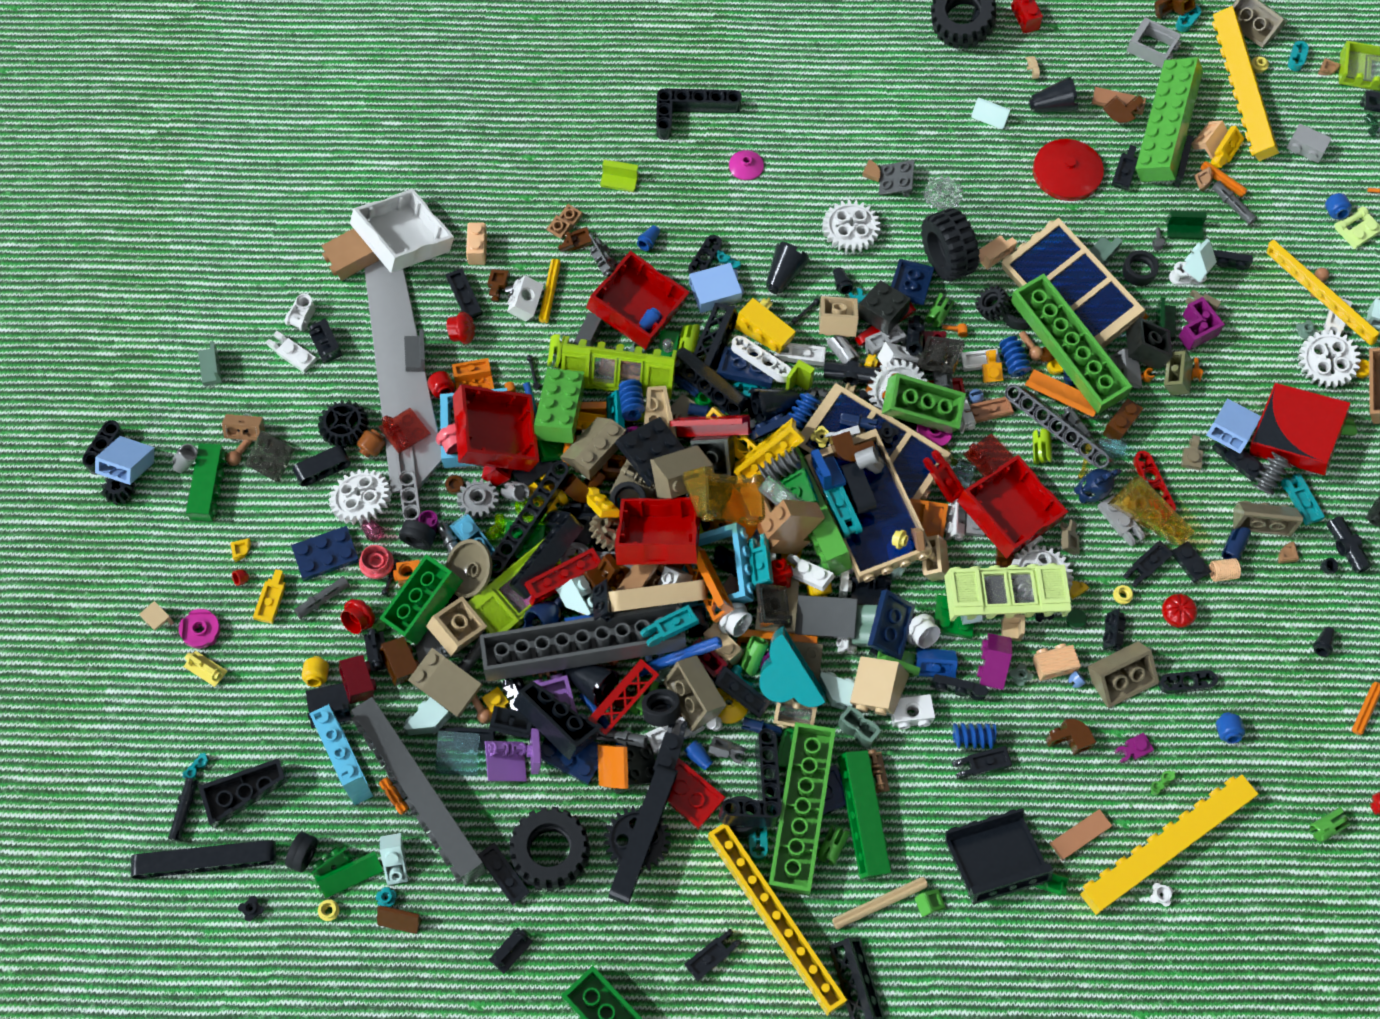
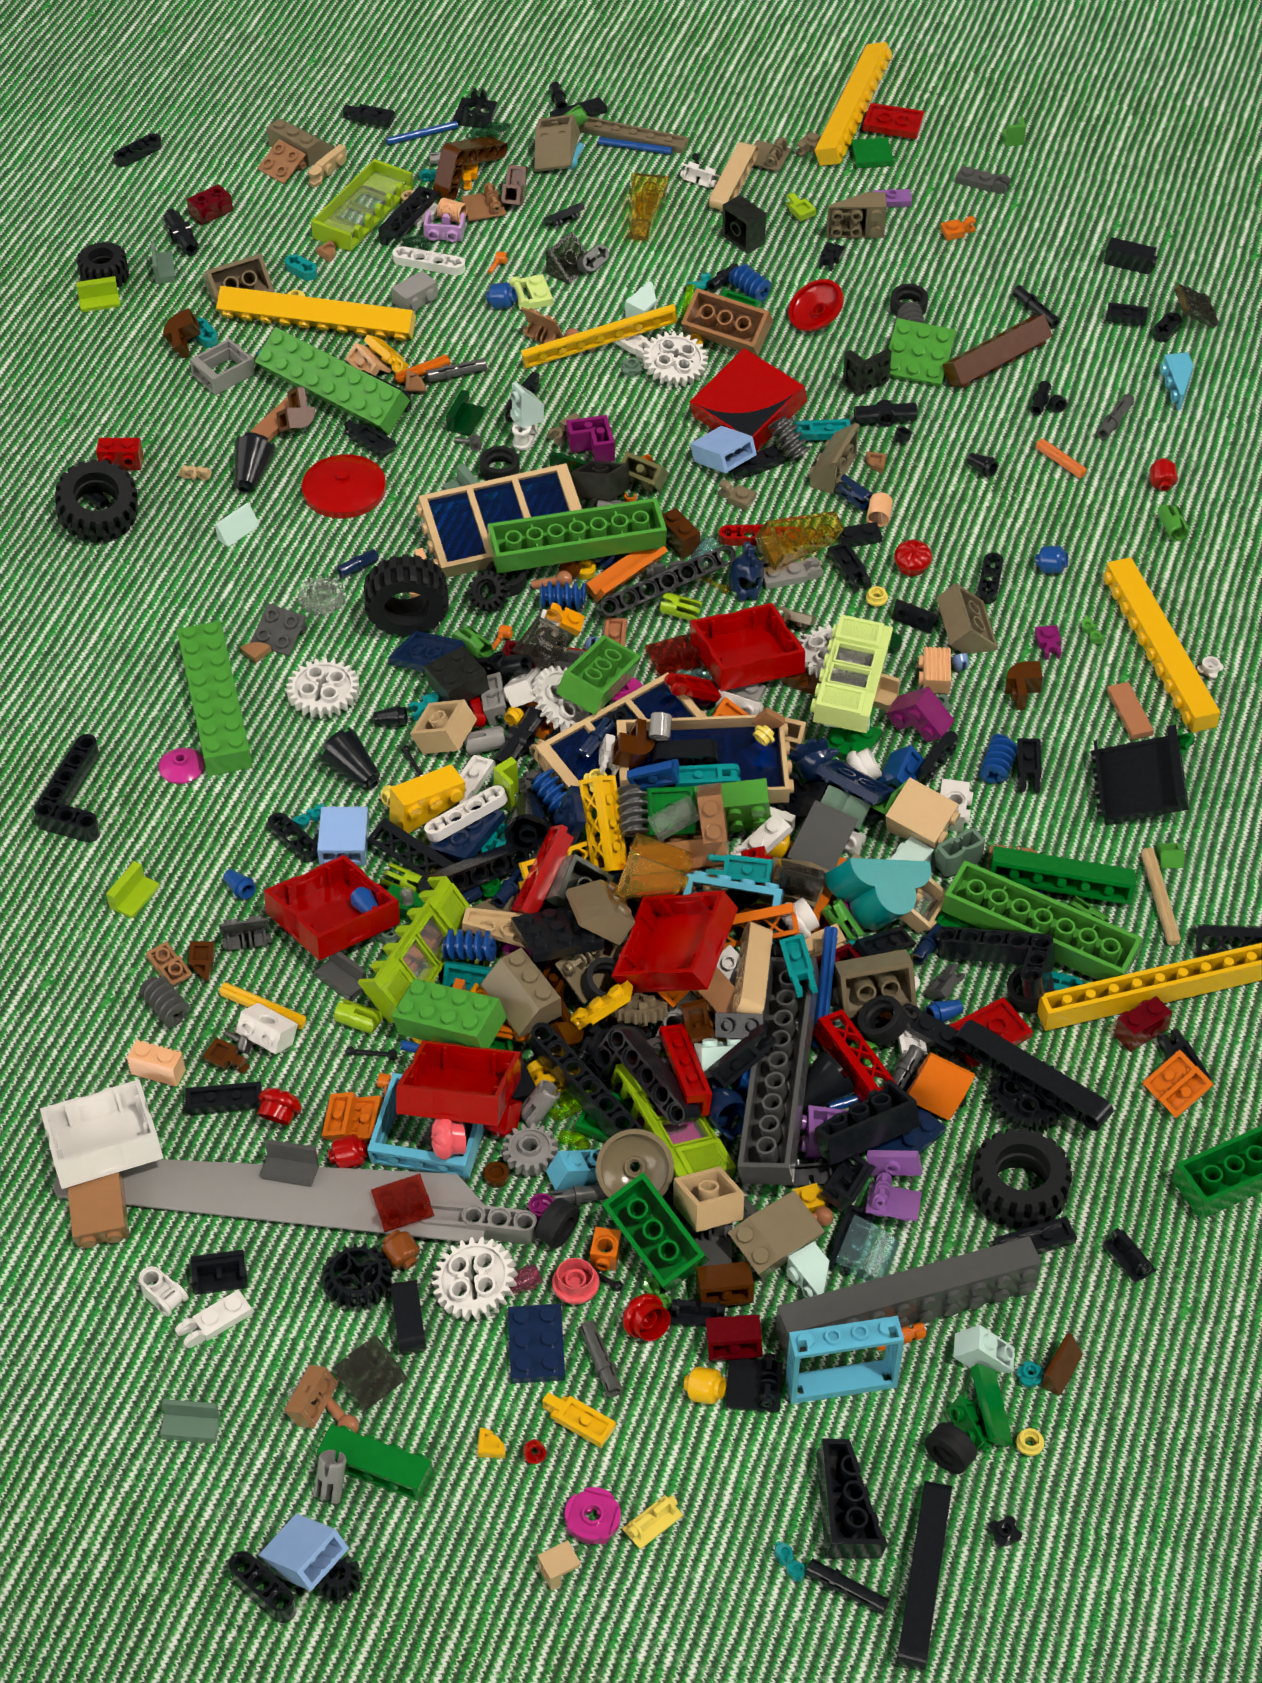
camera: 70 degrees left, 15 degrees down
none -> dark grey piece [139,977,190,1028]
none -> bright green brick [177,621,253,777]
none -> dark blue axle [337,549,379,578]
none -> white beam [392,246,466,275]
none -> medium nougat hinge [521,307,564,344]
none -> black hinge [708,1024,777,1088]
none -> dark blue piece [788,738,839,783]
none -> dark red brick [1114,996,1173,1052]
none -> orange slope [1142,1049,1214,1118]

